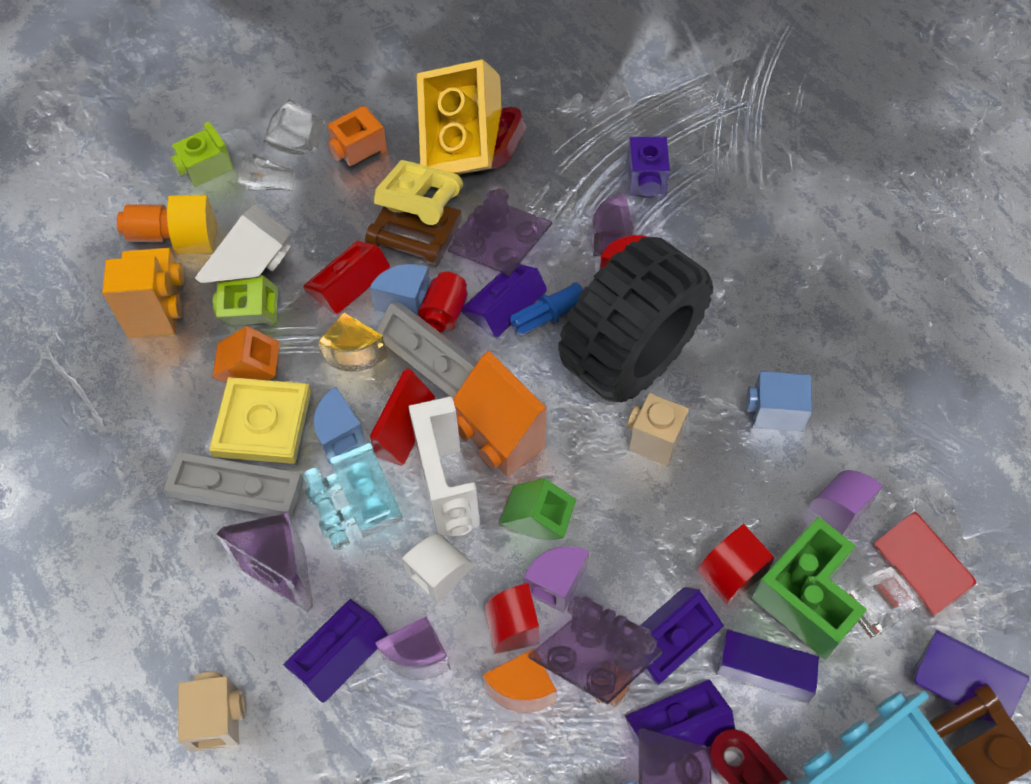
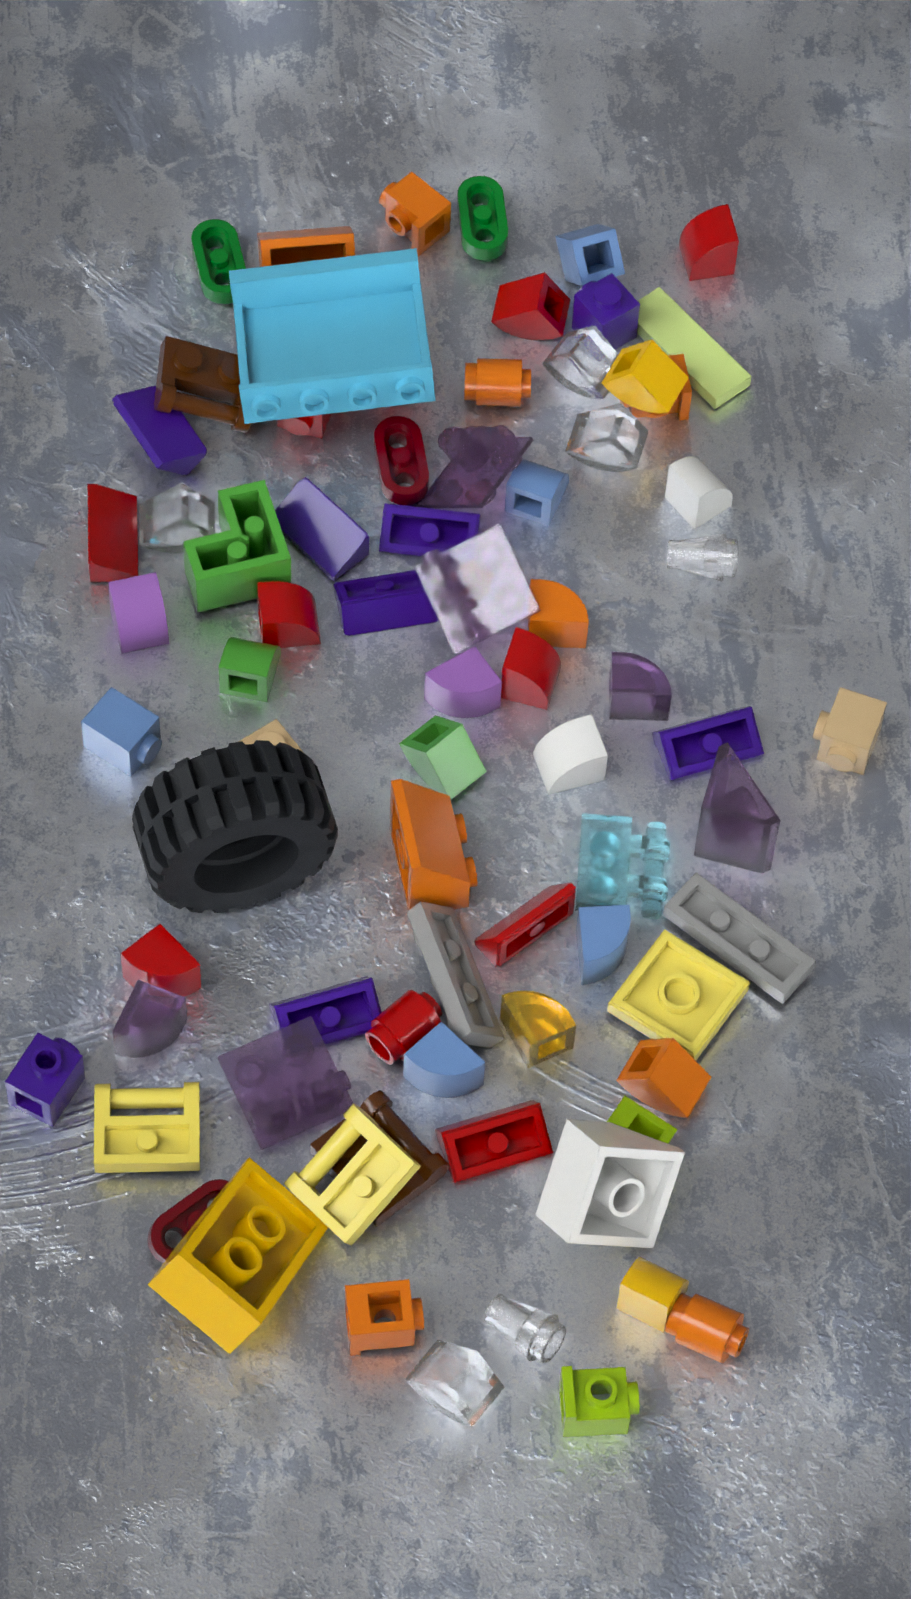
camera: 155 degrees left, 0 degrees up
light orange brick [102,248,185,338] -> none
white panel [409,396,480,537] -> none
blue axle [510,282,583,336] -> none
none -> light yellow plate [94,1082,200,1173]
none -> bright green brick [218,637,281,702]

